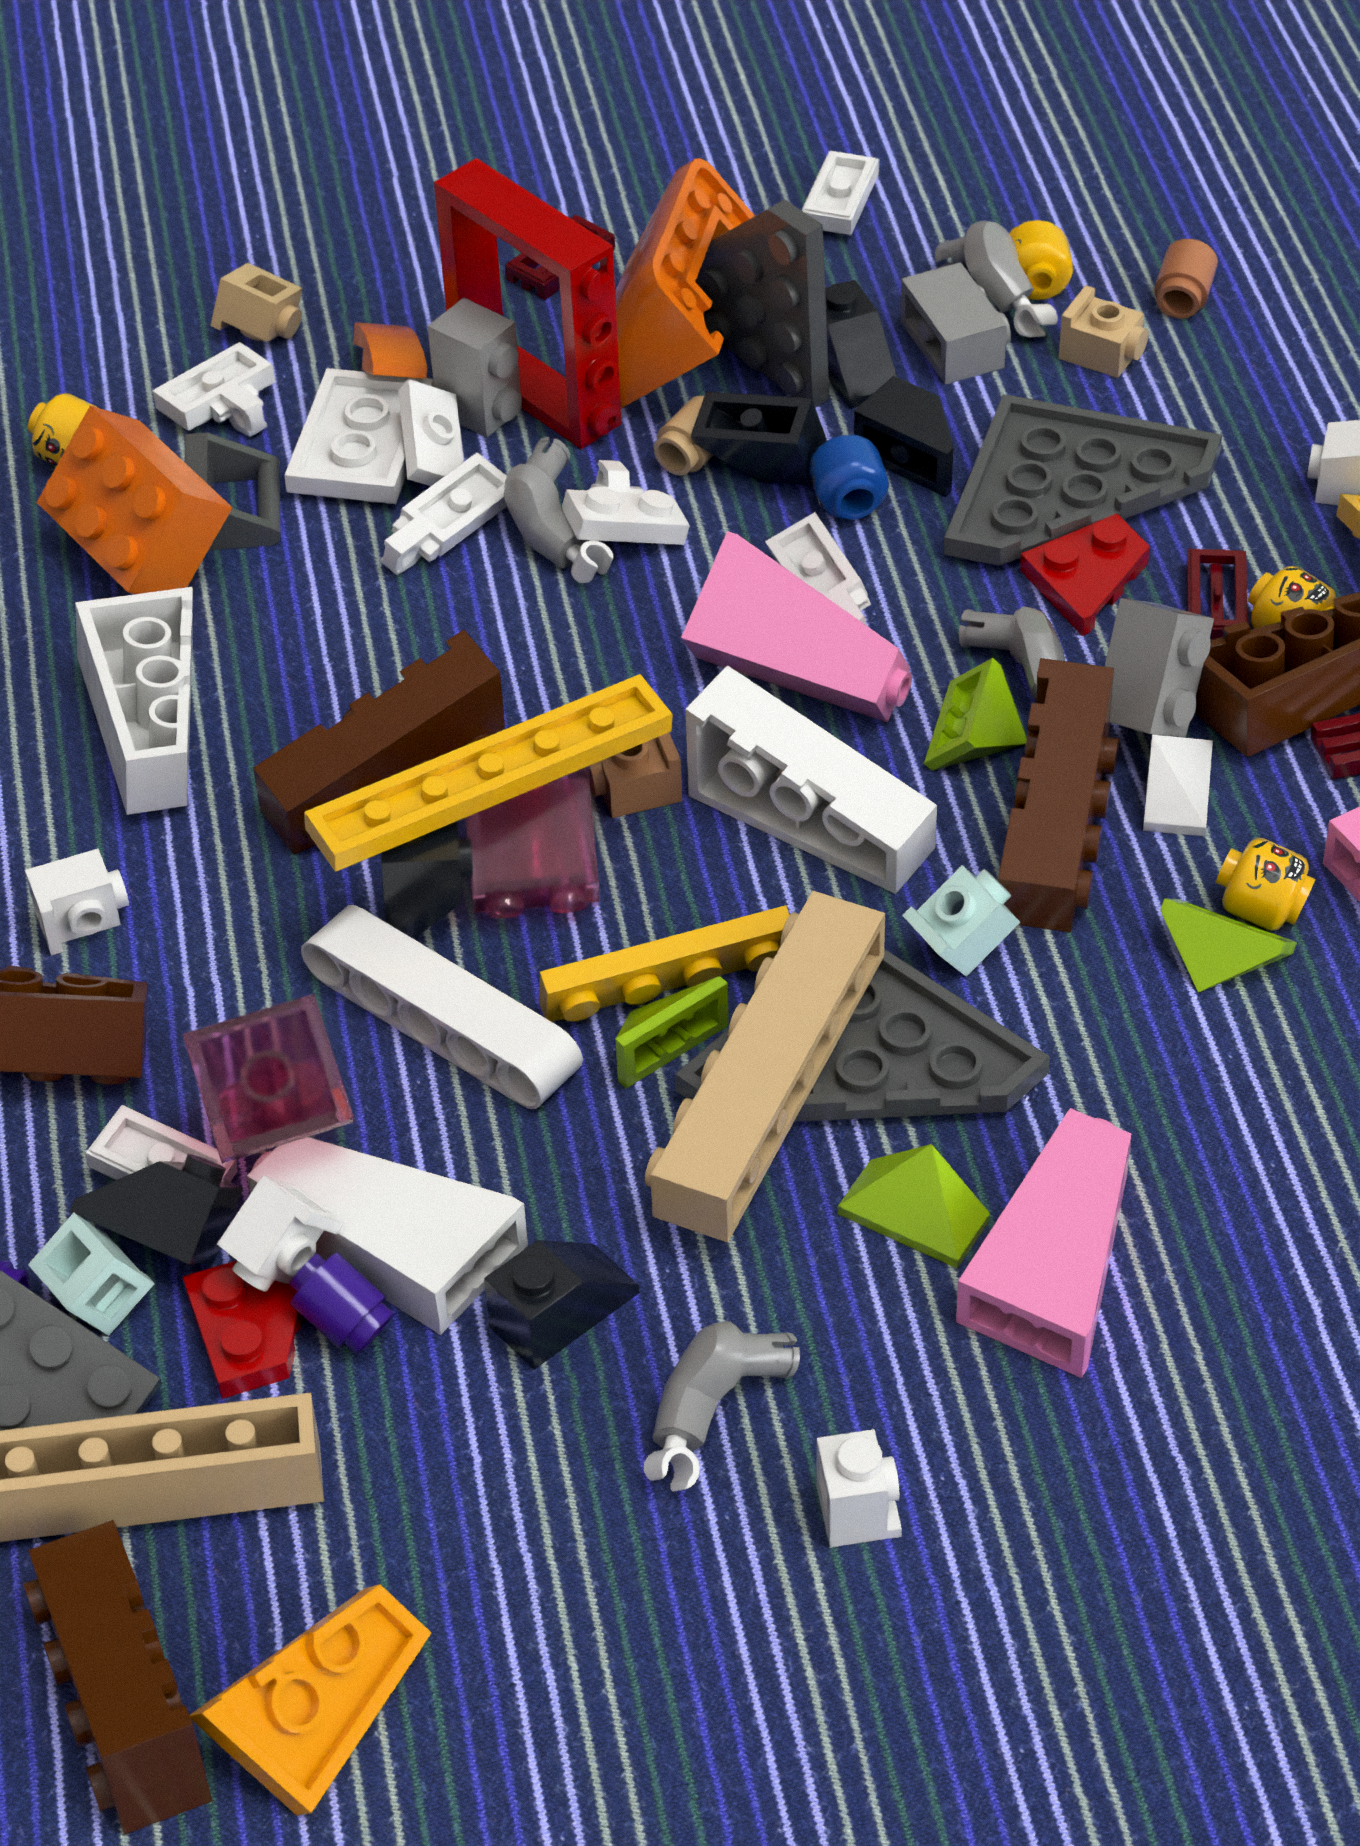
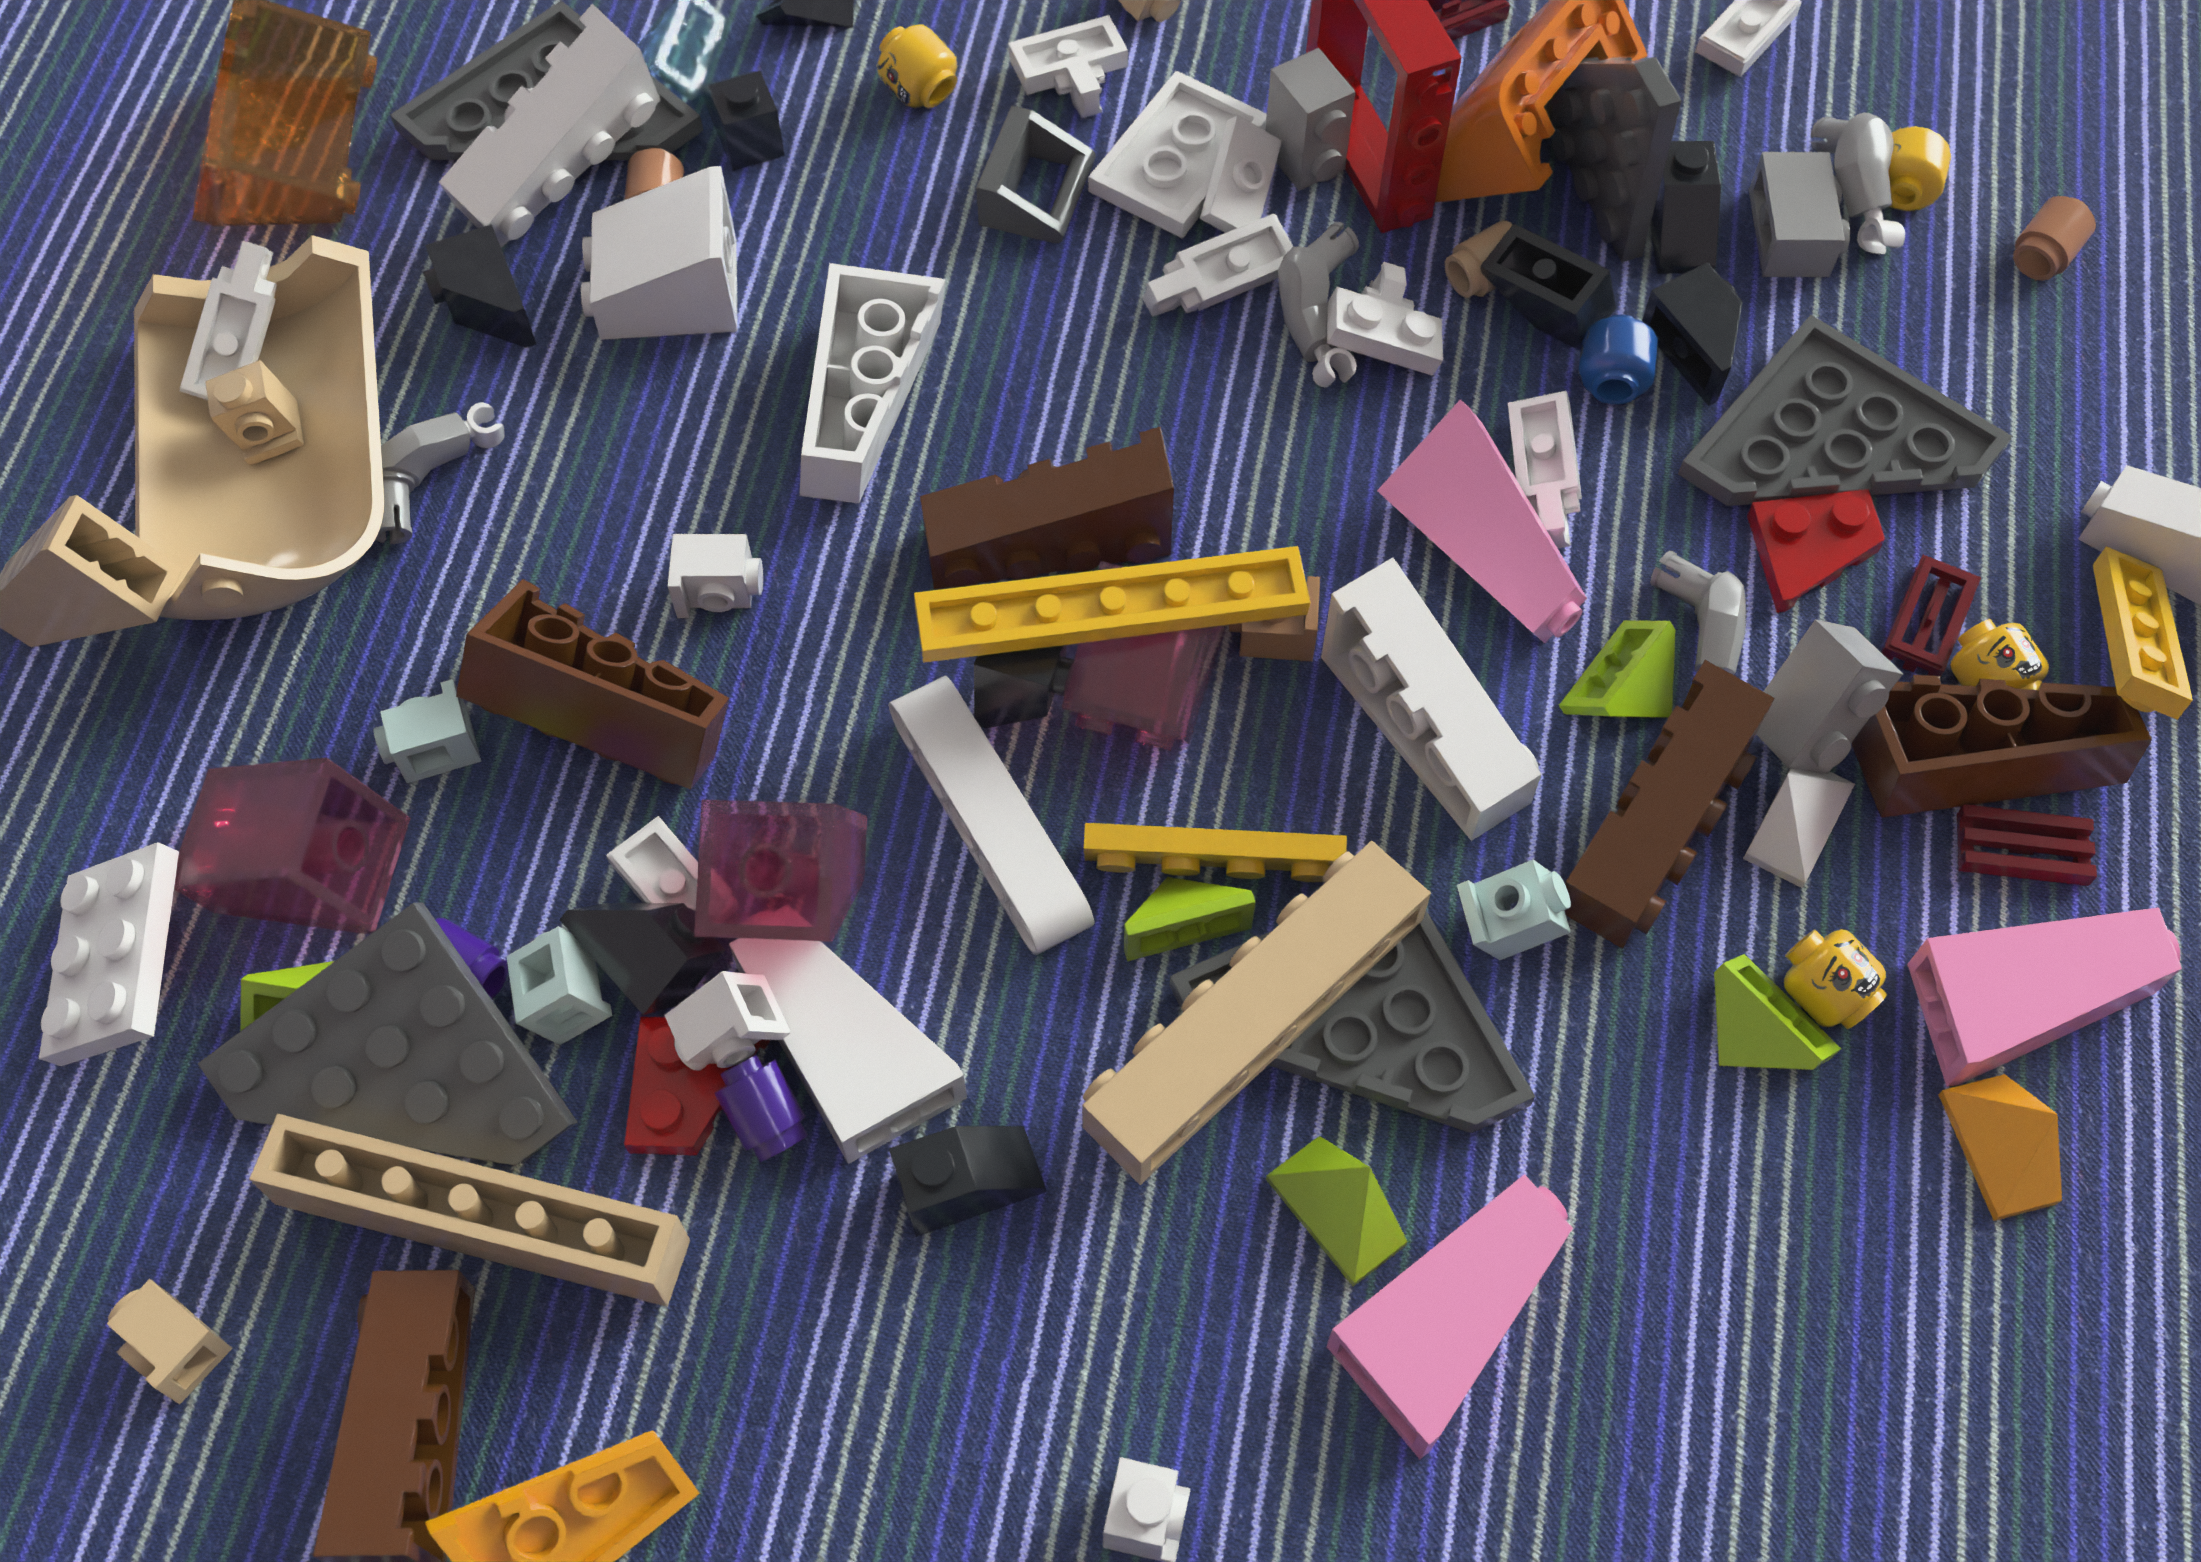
camera: 20 degrees right, 15 degrees up
orange brick [37,405,233,594] -> none
orange slope [353,322,427,379] -> none
light grey arm [644,1321,800,1492] -> none
tan brick [1059,285,1148,378] -> none

